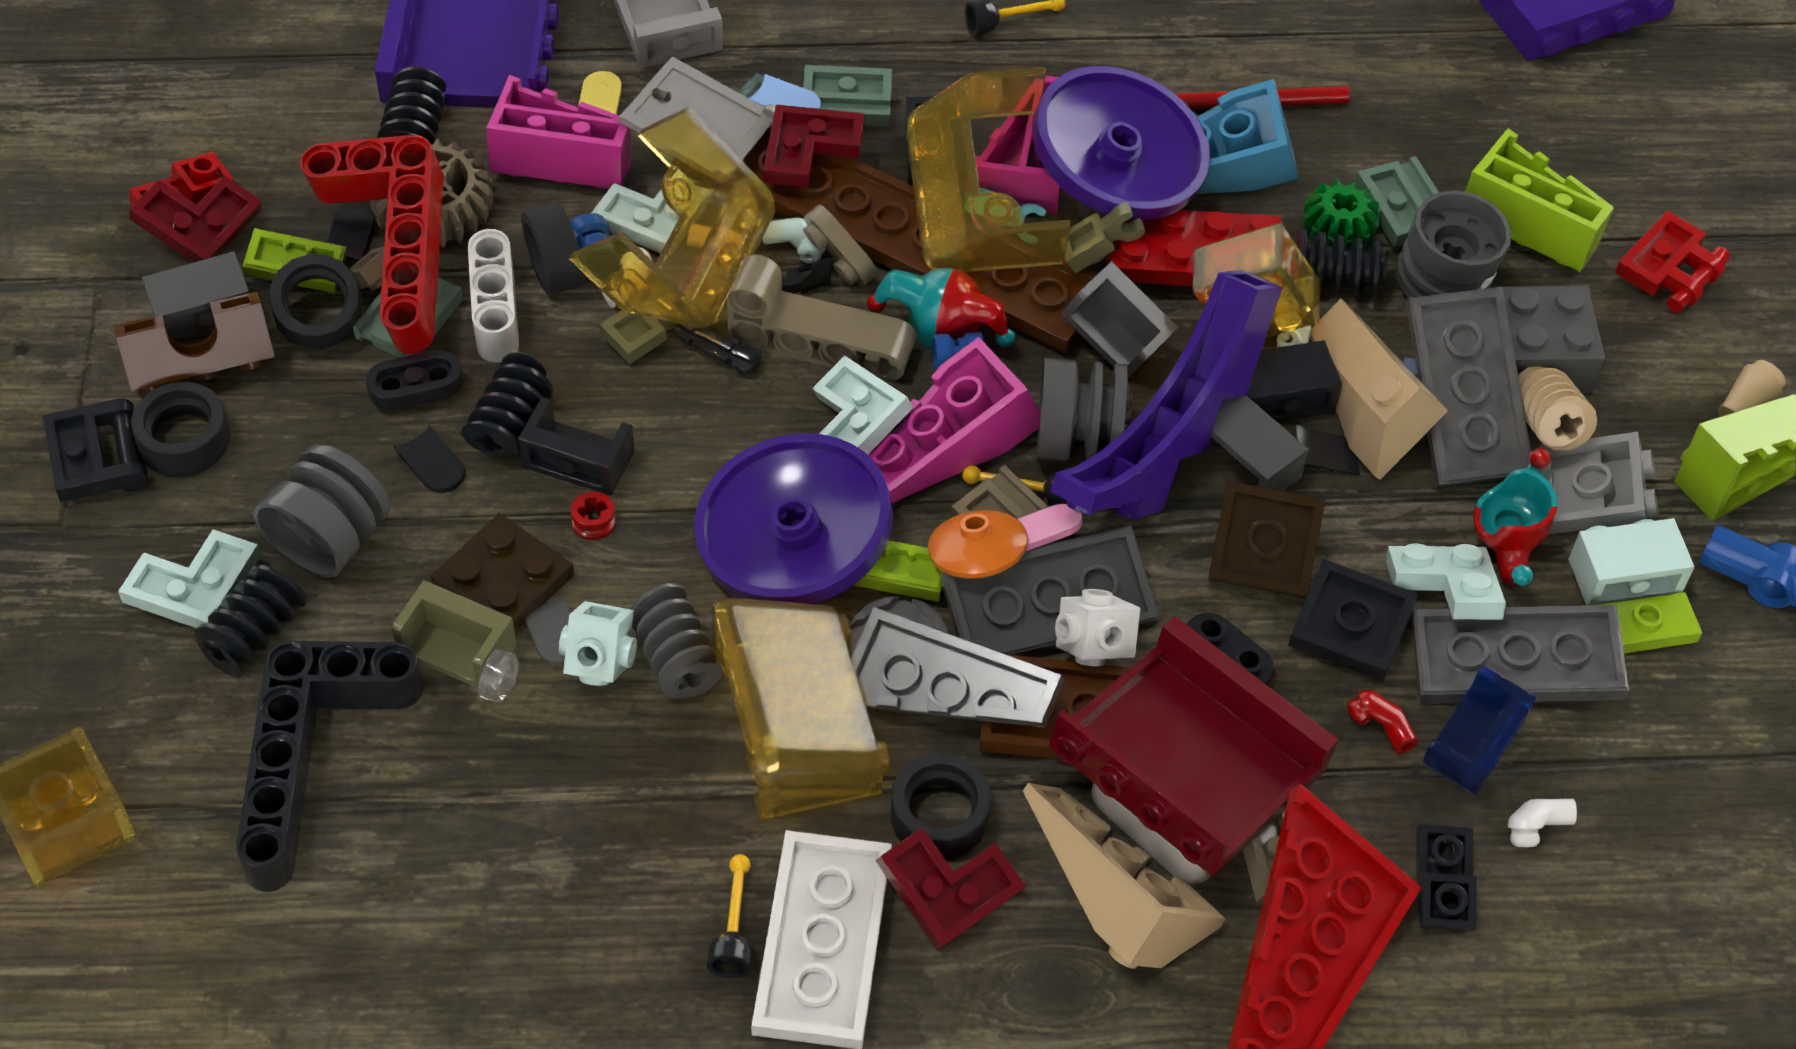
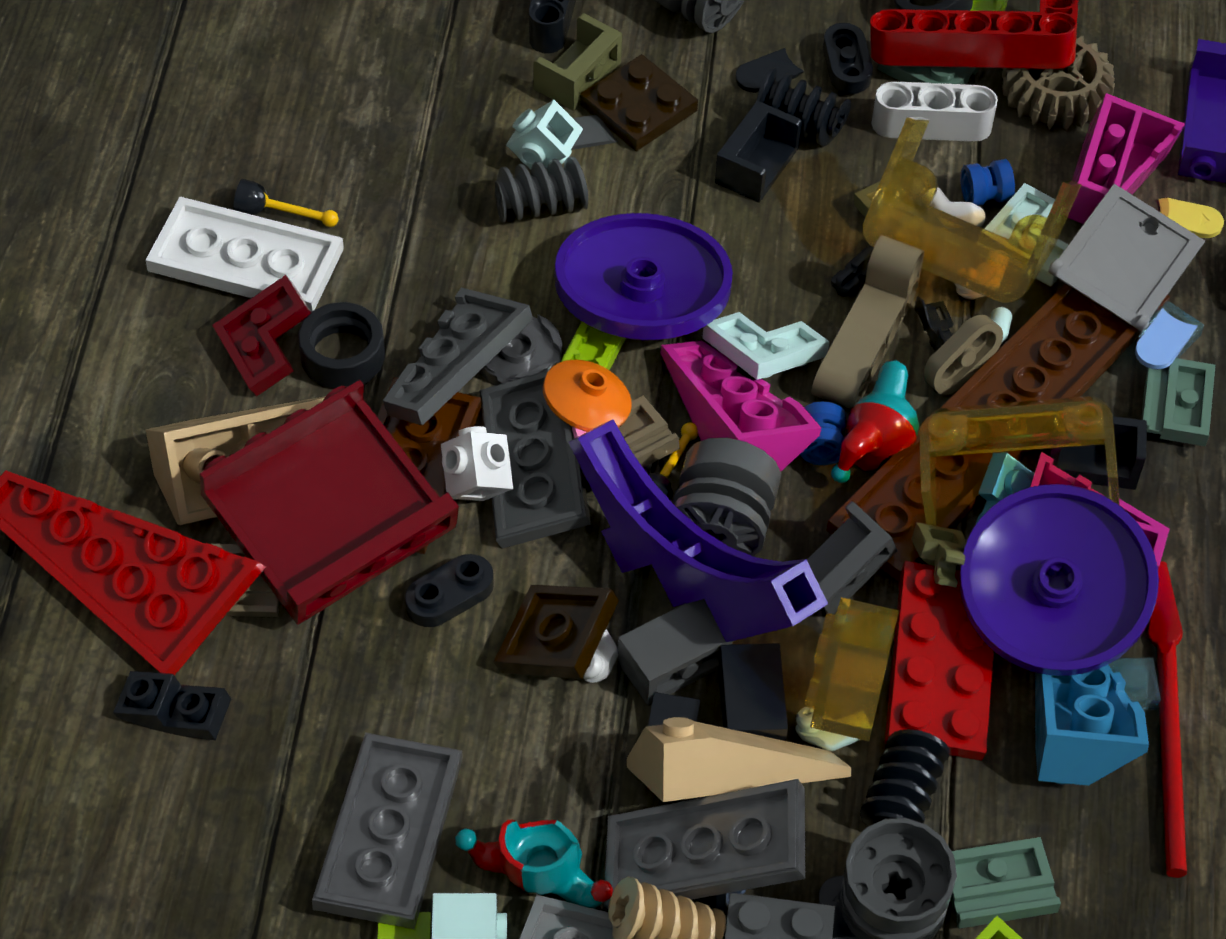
camera: 100 degrees right, 0 degrees up
black piece [377,66,447,145] -> none
clear tile [478,648,519,703] -> none
black tyre [521,202,585,296] -> none
red bush [570,492,616,540] -> none
clear yellow windscreen [711,598,890,820] -> none
dark red plate [763,104,865,187] -> none
black plate [1288,559,1418,682] -> none
green gear [1302,178,1380,250] -> none
red arm [1347,690,1419,754] -> none
light aqua plate [1386,543,1506,620] -> none
clear blue panel [1422,665,1537,795] -> none
white arm [1507,799,1577,847] -> none

